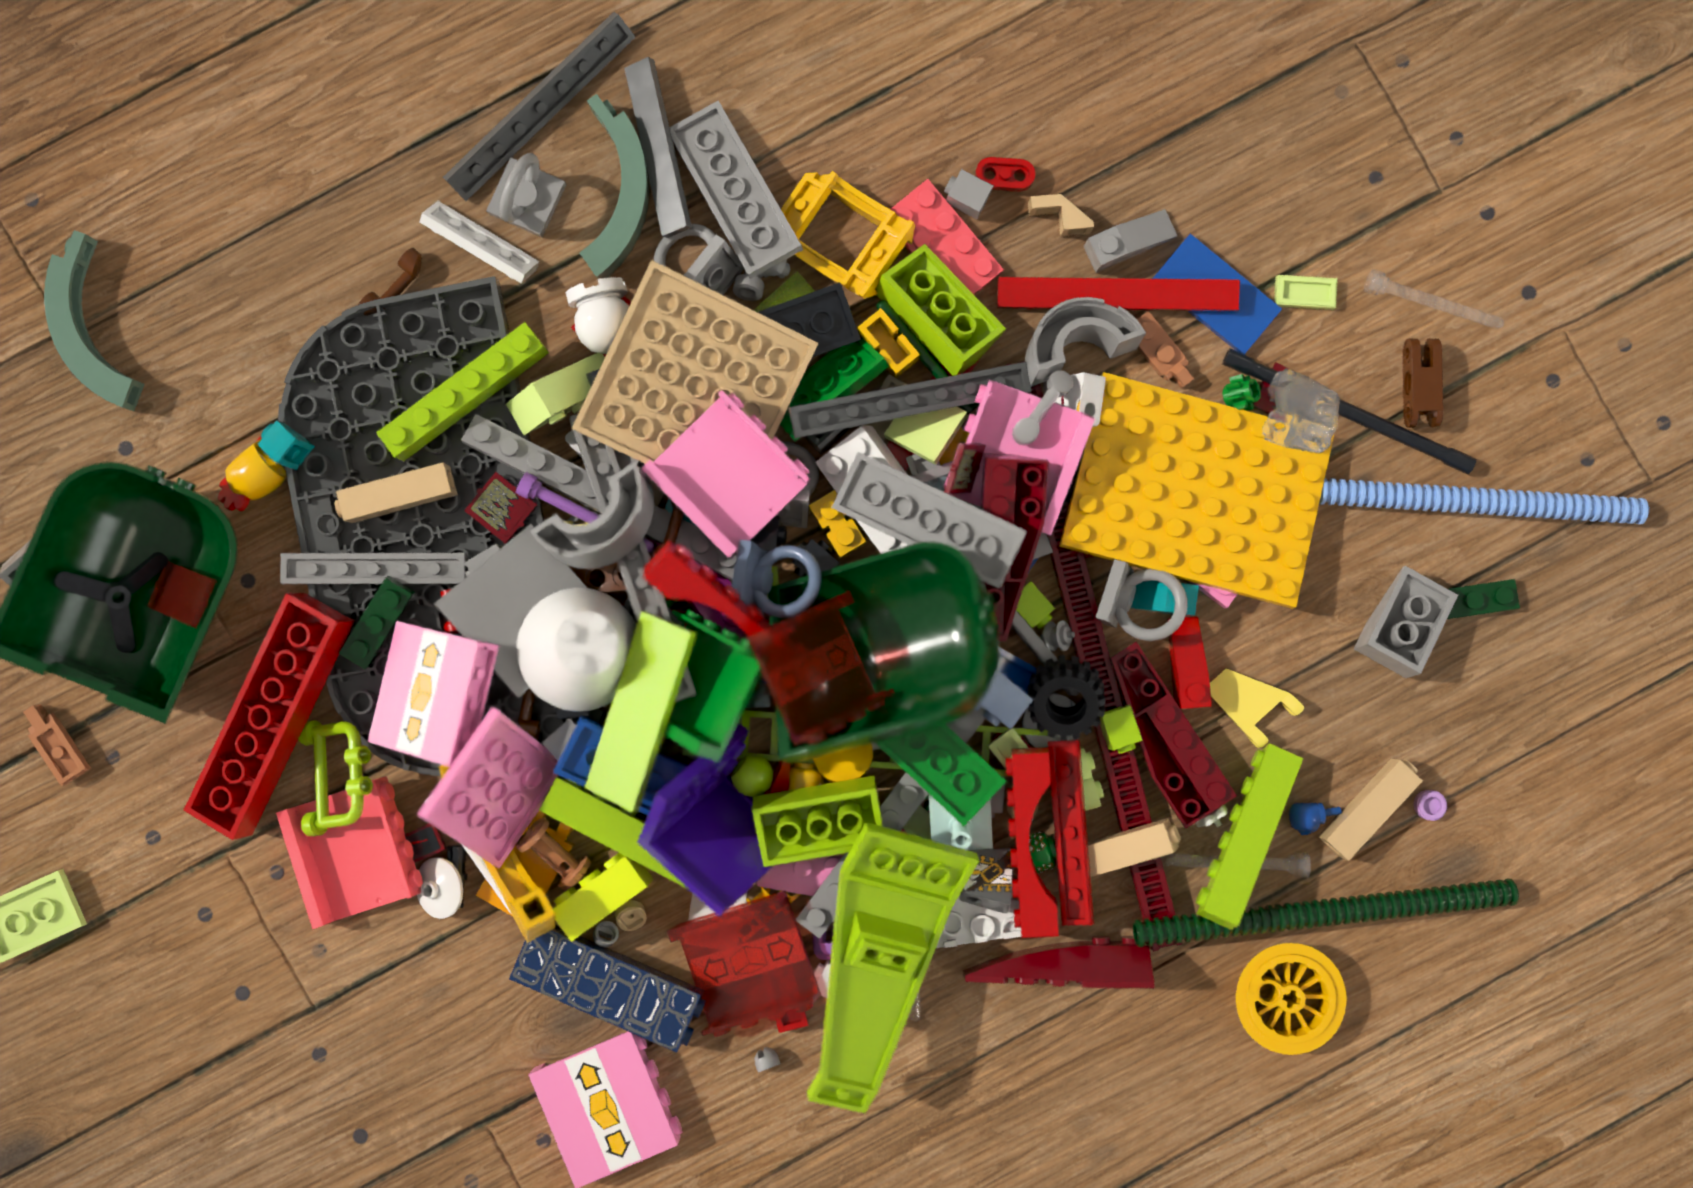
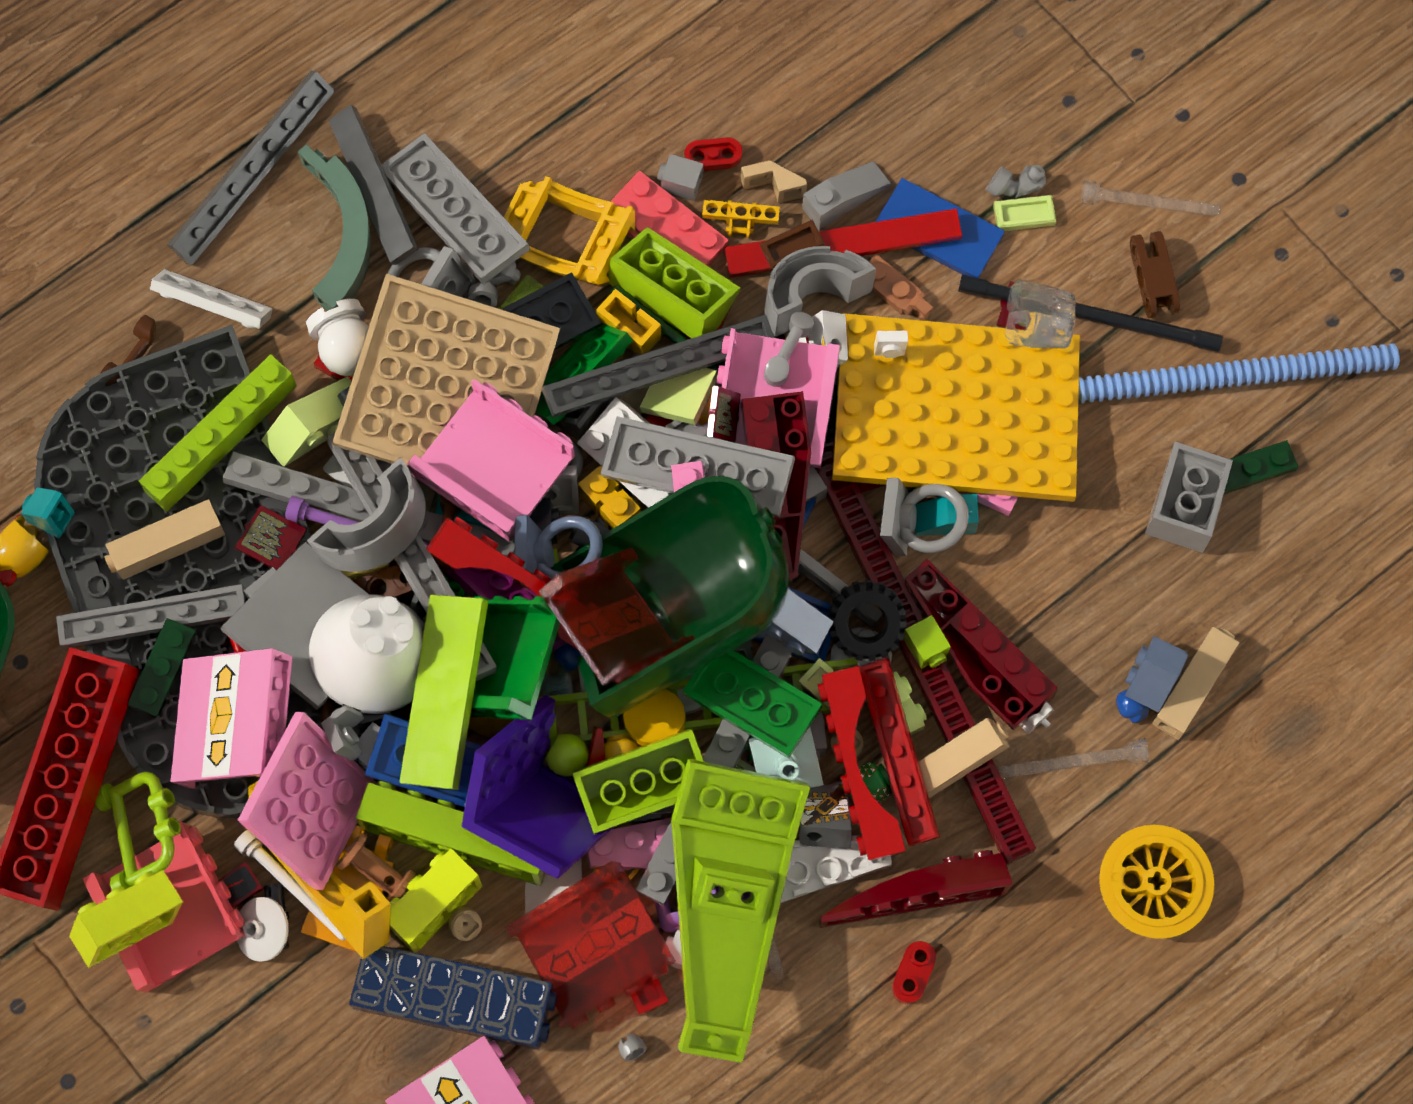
camera: 10 degrees left, 15 degrees down
light grey tile [486,153,567,238] -> none
light grey hinge [593,921,619,948] -> none
lime brick [1016,581,1055,629] -> none
light grey wheel [1040,620,1075,651] -> none
dark green piece [1133,878,1519,947] -> none
red slope [1167,616,1212,709] -> none
lime brick [1196,743,1303,930] -> none
light yellow flag [1210,668,1304,748] -> none
green gear [1222,374,1261,411] -> none
lavender tile [1414,790,1447,821] -> none
none -> neon yellow brick [69,870,183,968]
none -> light grey bracket [321,705,364,761]
none -> bright pink plate [671,461,705,492]
none -> yellow piece [702,200,780,238]
none -> reddish brown tile [759,219,825,270]
none -> white plate [874,331,908,358]
none -> red plate [892,941,936,1004]
none -> light grey arm [985,165,1046,198]
none -> sand blue brick [1125,636,1188,713]

